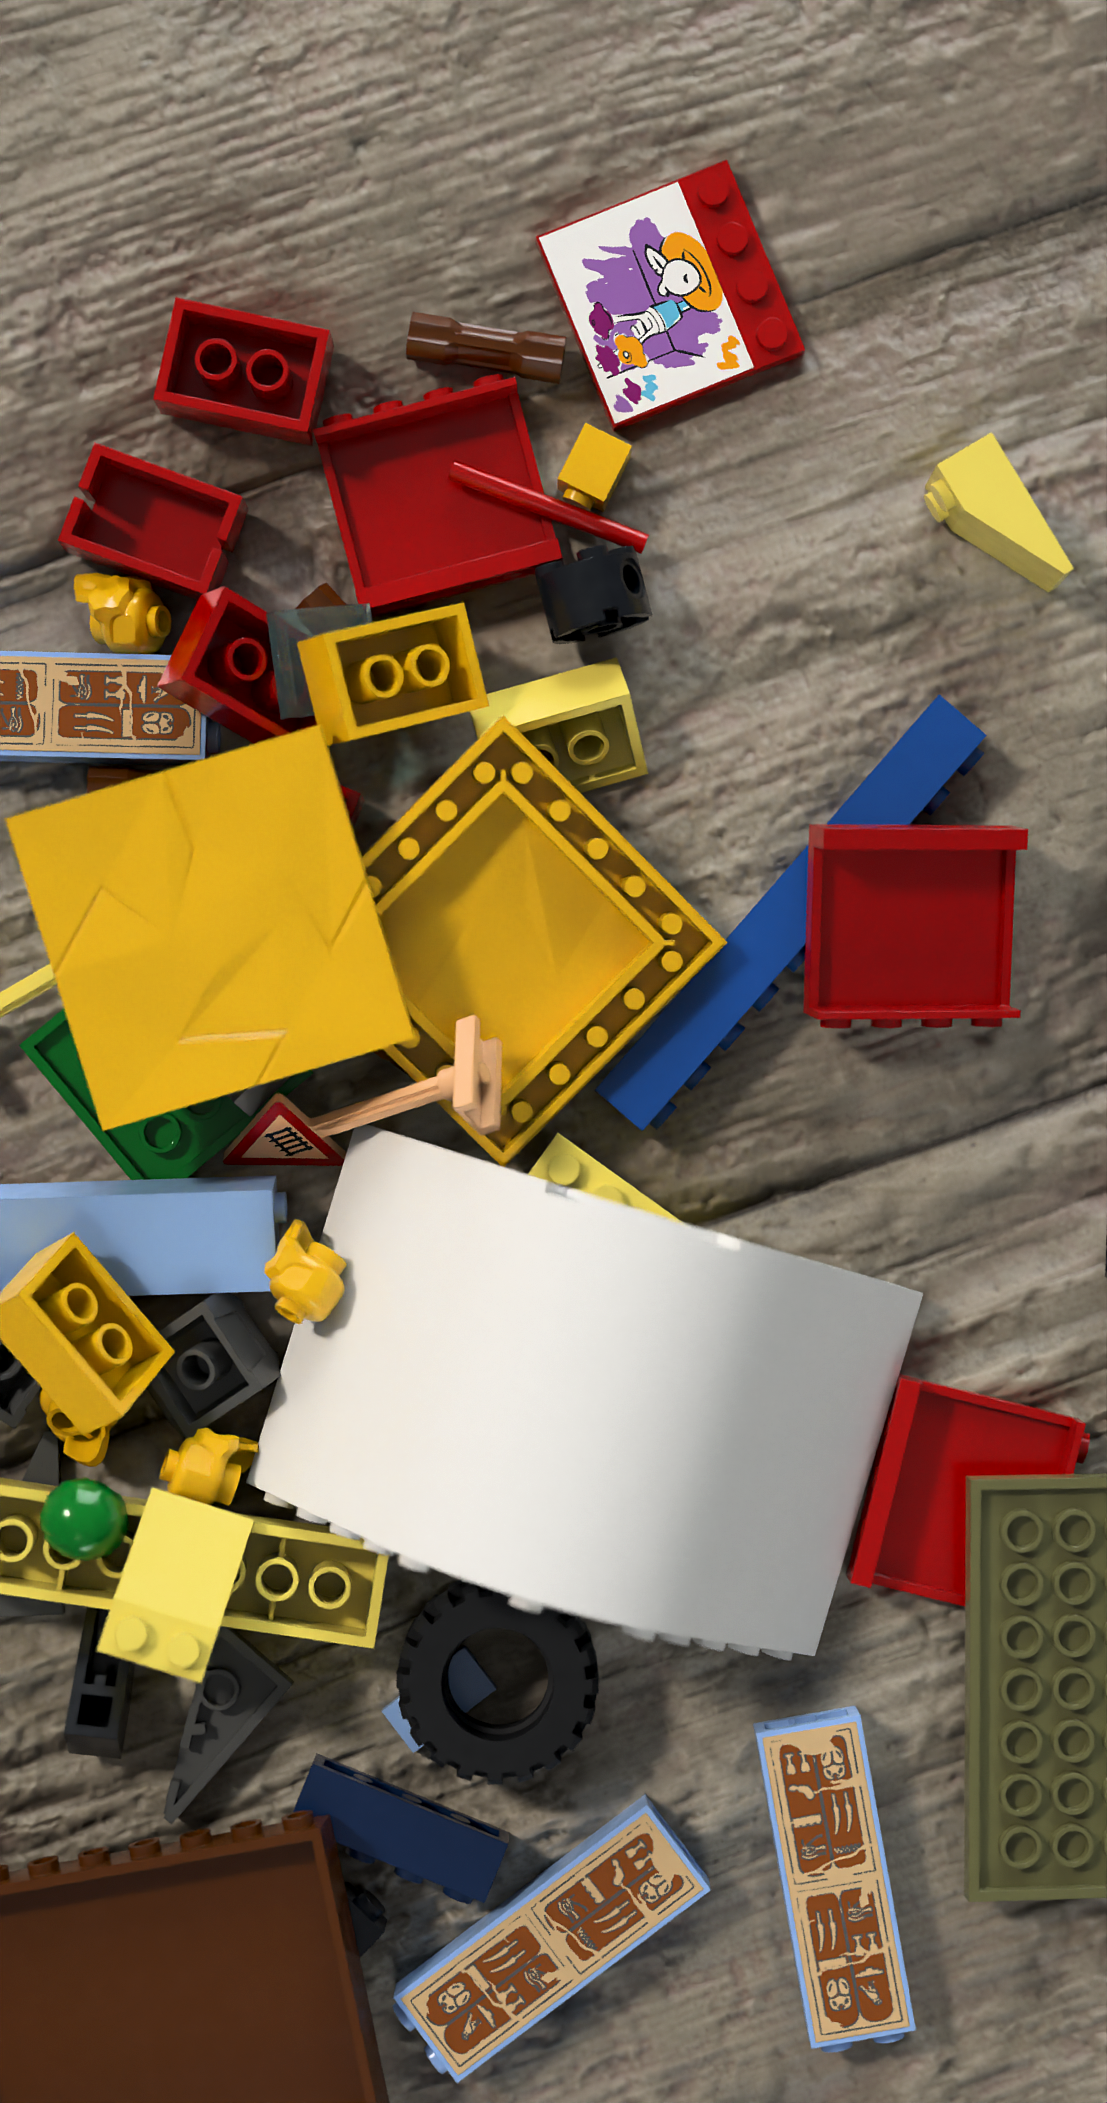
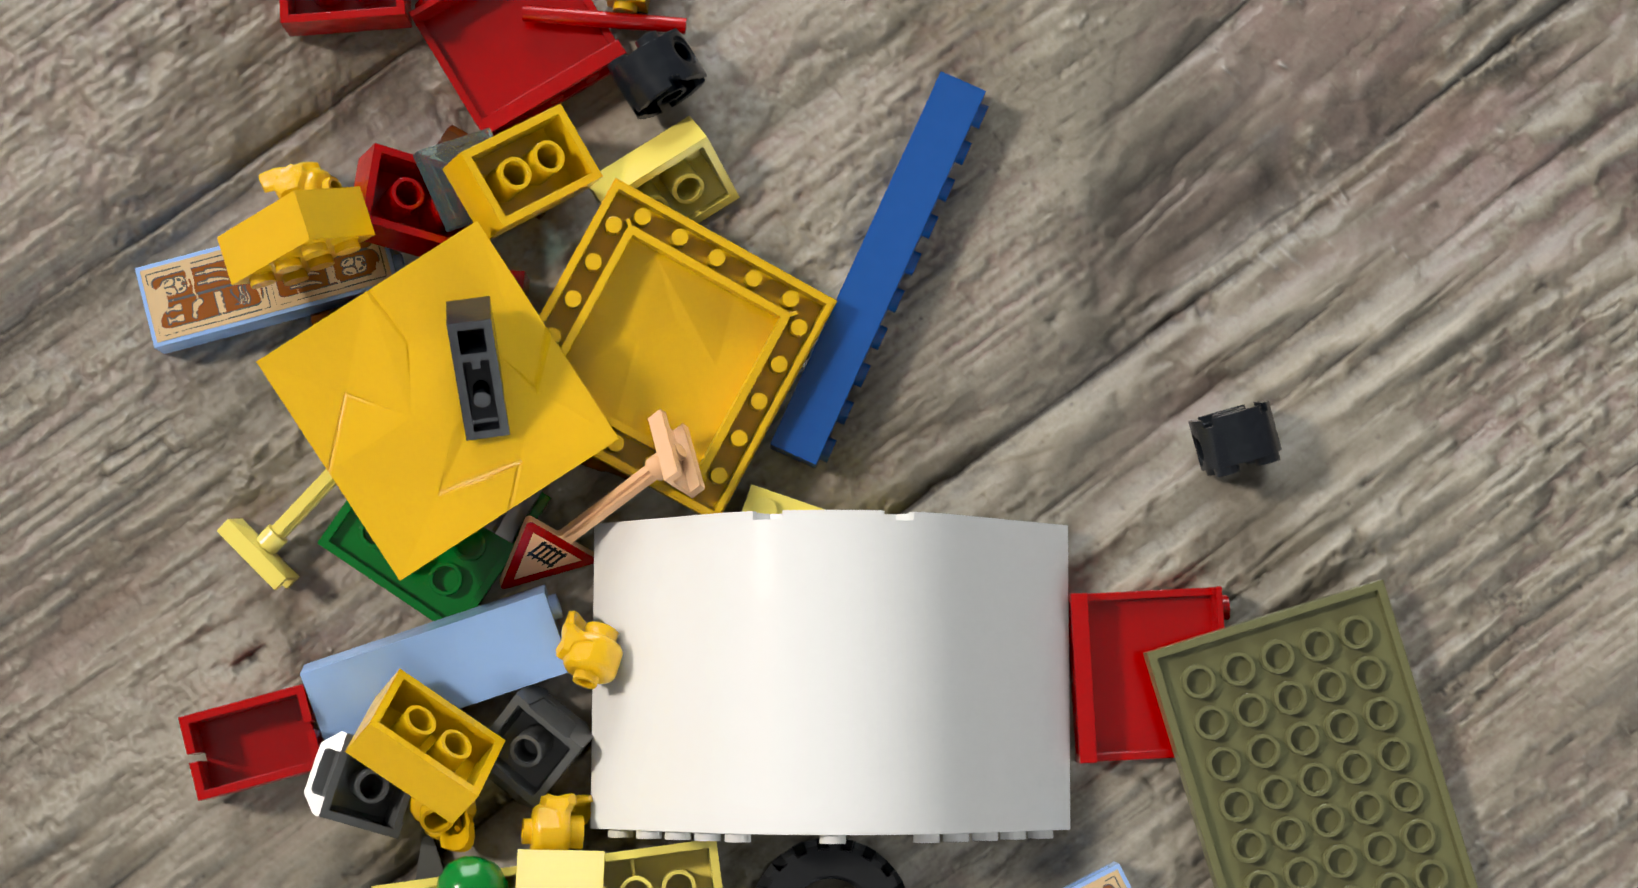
camera: 25 degrees left, 5 degrees down
red piece [58,442,249,600] -> none
red panel [803,824,1028,1029] -> none
none -> yellow brick [217,186,375,289]
none -> black slope [446,296,510,441]

